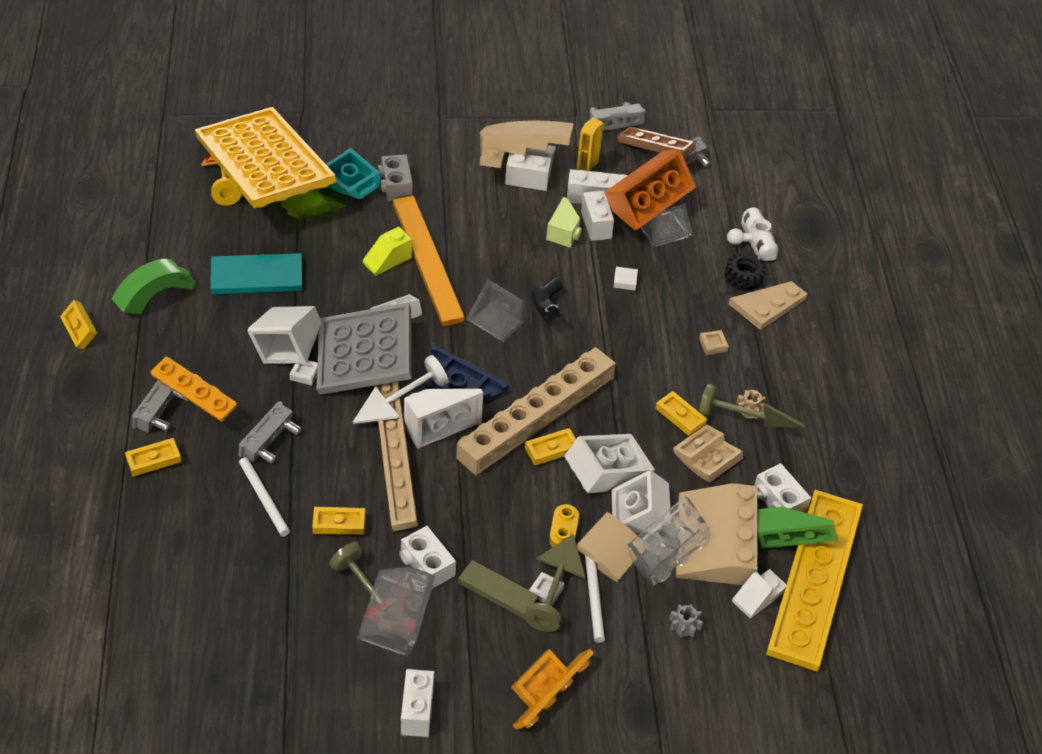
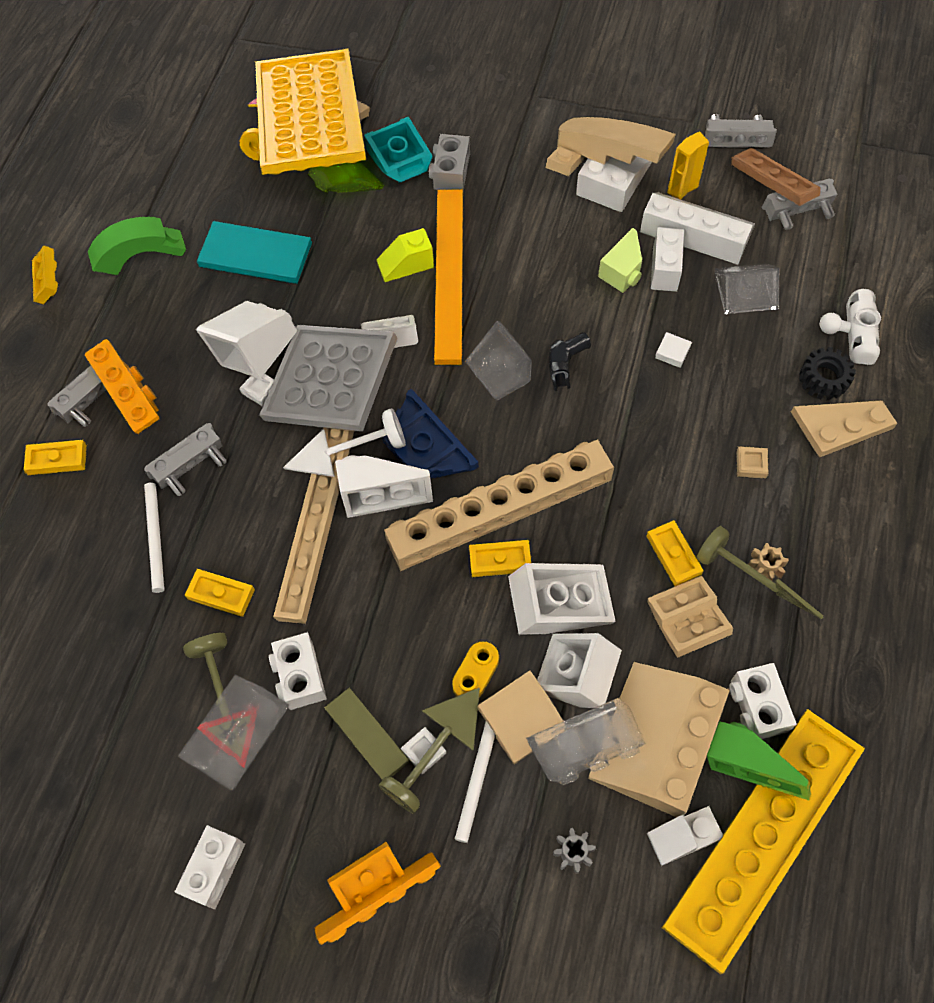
camera: 25 degrees right, 15 degrees up
orange slope [604,149,696,230] -> none

